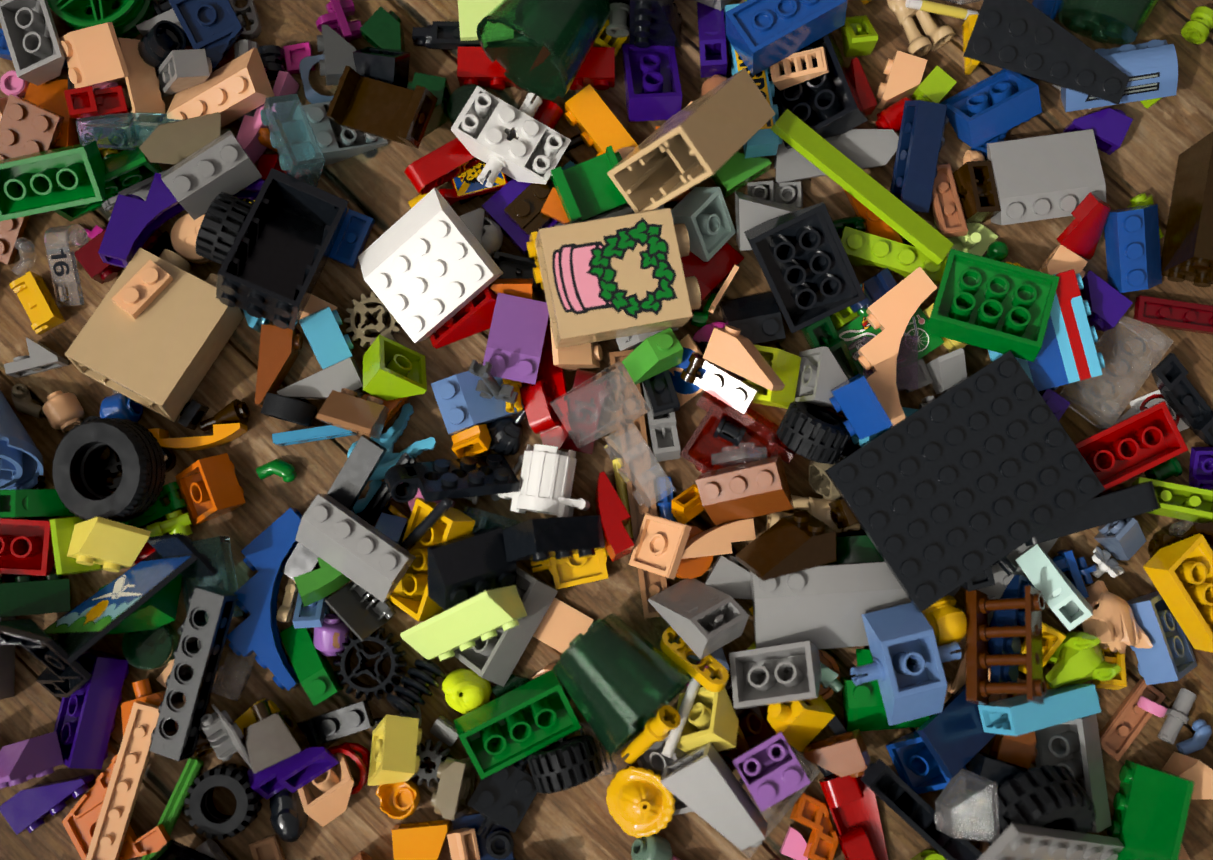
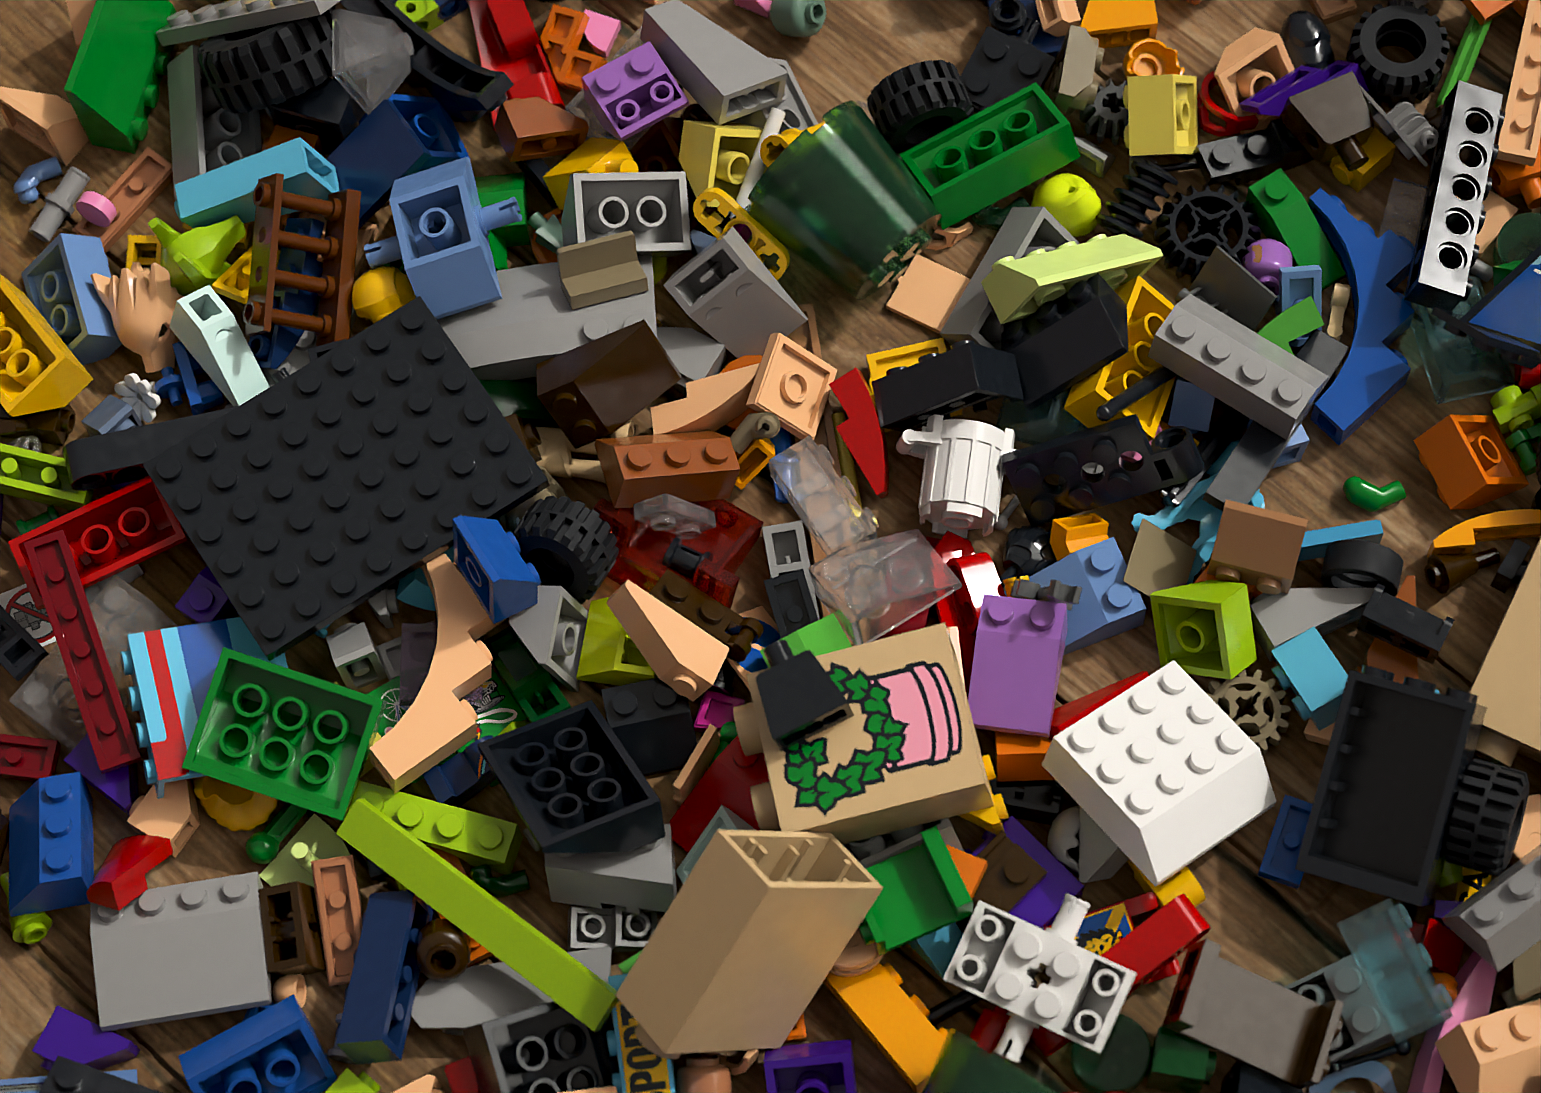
camera: 175 degrees left, 15 degrees down
yellow piece [606,766,676,838] -> none
red brick [875,97,911,133] -> none
none -> dark red plate [23,530,142,774]
none -> dark brown head [415,918,471,981]
none -> dark tan panel [556,231,648,310]
none -> dark tan arm [730,412,781,455]
none -> black torso [756,640,854,752]
none -> dark tan sticker [1123,519,1197,597]
none -> black hinge [1357,583,1455,665]

